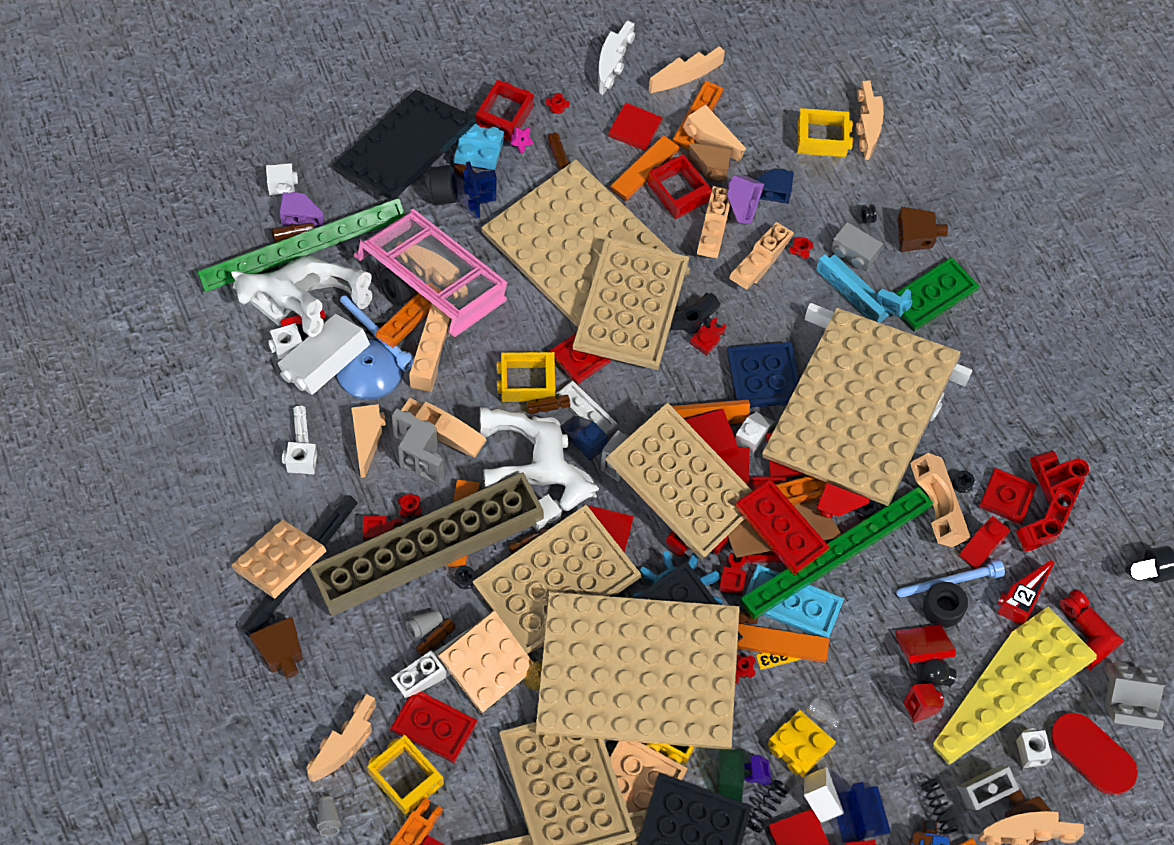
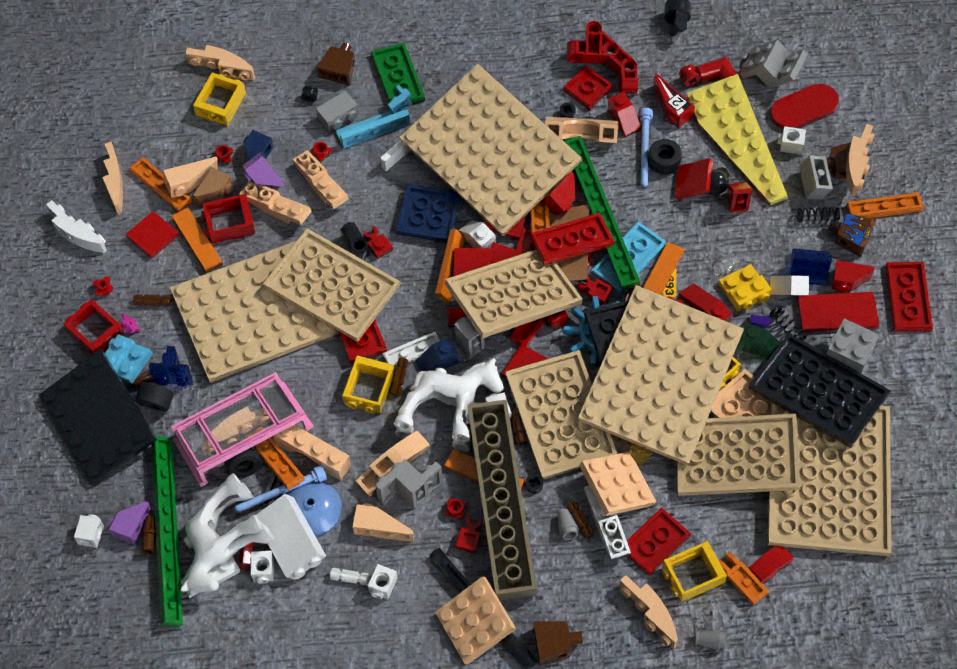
camera: 65 degrees left, 0 degrees up
none -> red plate [214,145,233,163]
none -> red tile [509,317,546,347]
none -> red slope [679,283,732,323]

